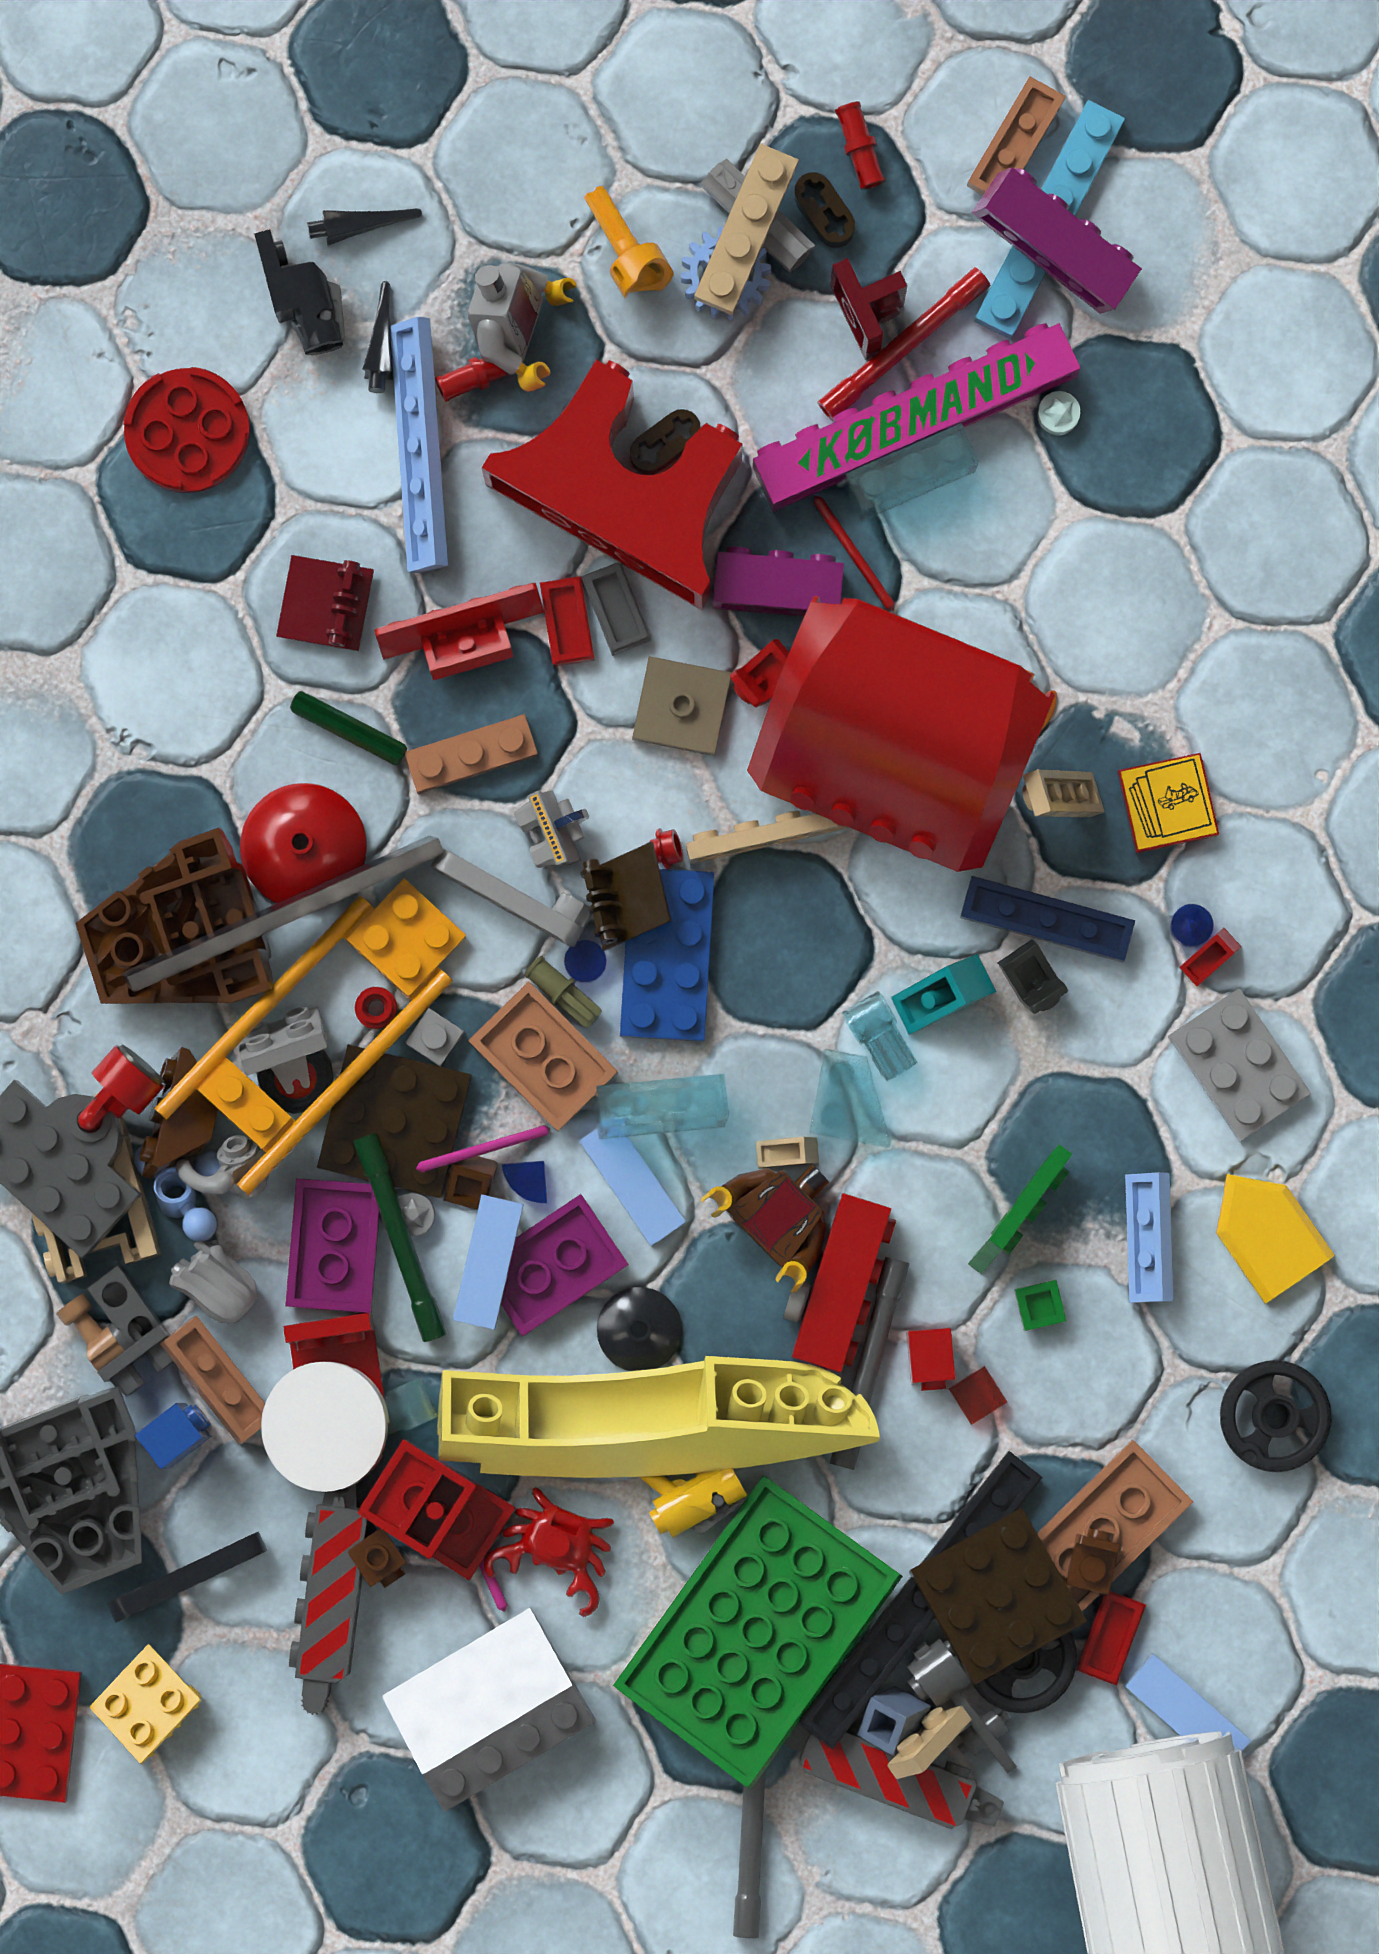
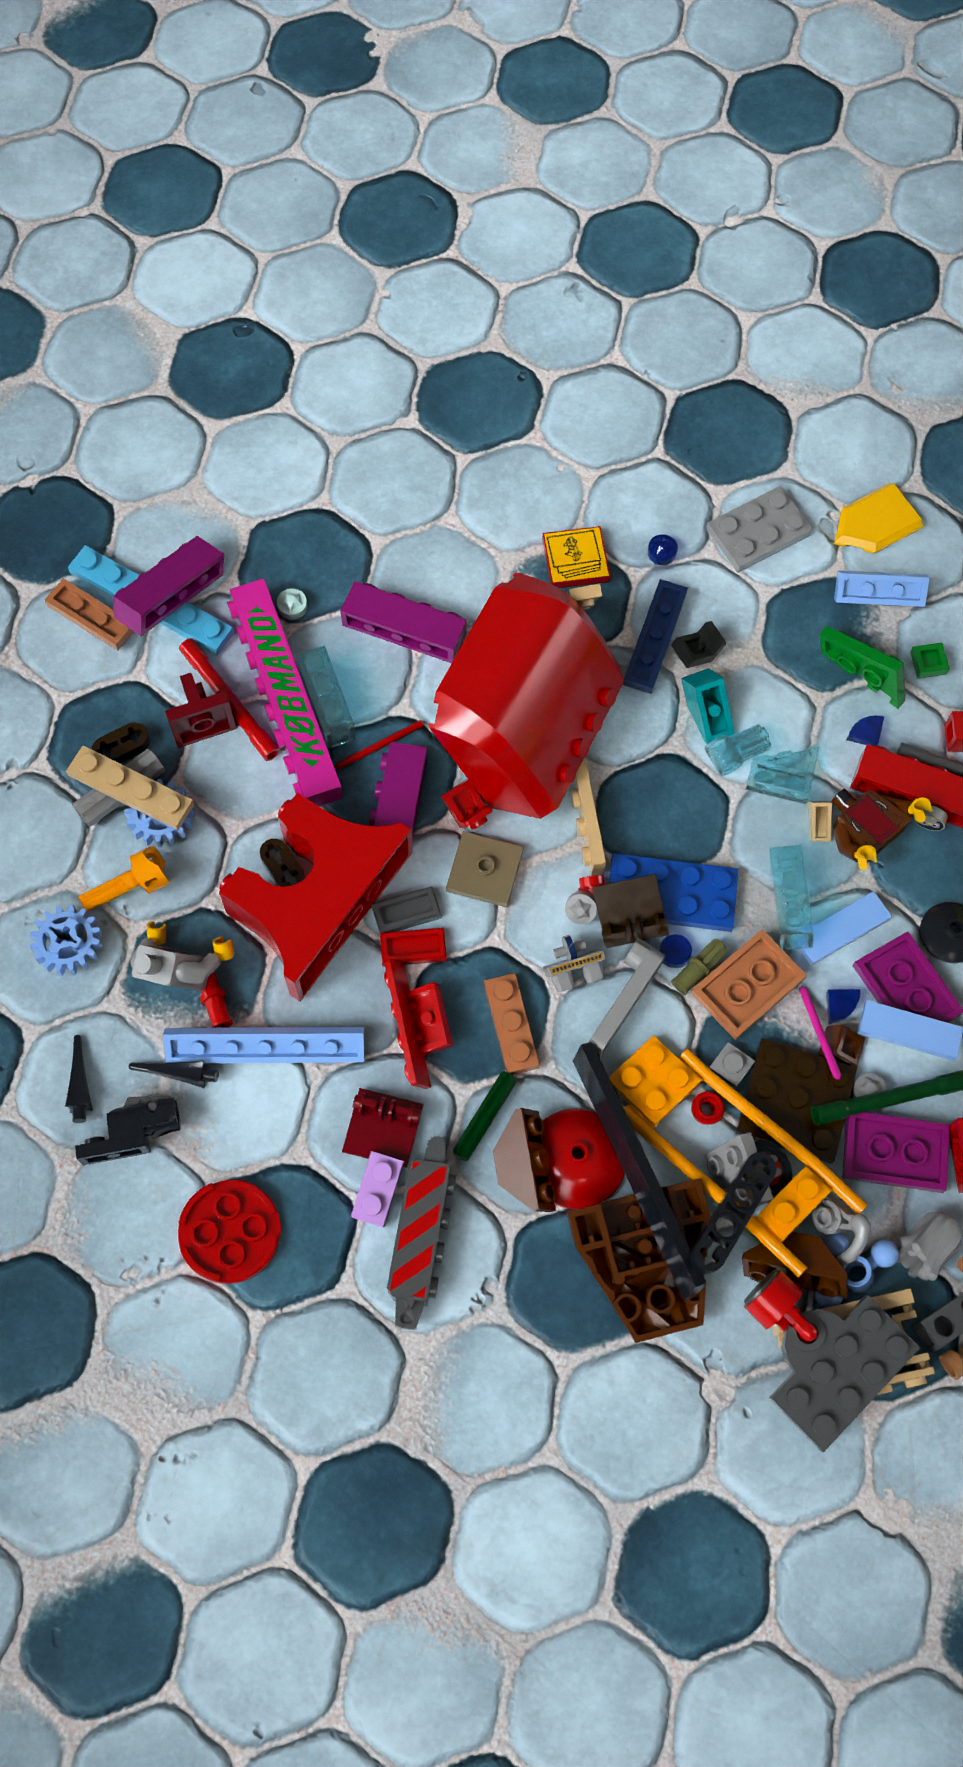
camera: 90 degrees left, 15 degrees down
red pin [835,101,886,190] -> none
red piece [1179,928,1242,986] -> none
none -> light blue gear [30,905,103,976]
none -> magenta brick [340,581,467,663]
none -> lavender plate [351,1151,404,1227]
none -> dark grey hinge [387,1135,456,1330]
none -> slope [493,1108,556,1212]
none -> light grey tile [565,891,597,924]
none -> black beam [690,1152,777,1274]
none -> clear blue tile [846,715,884,746]

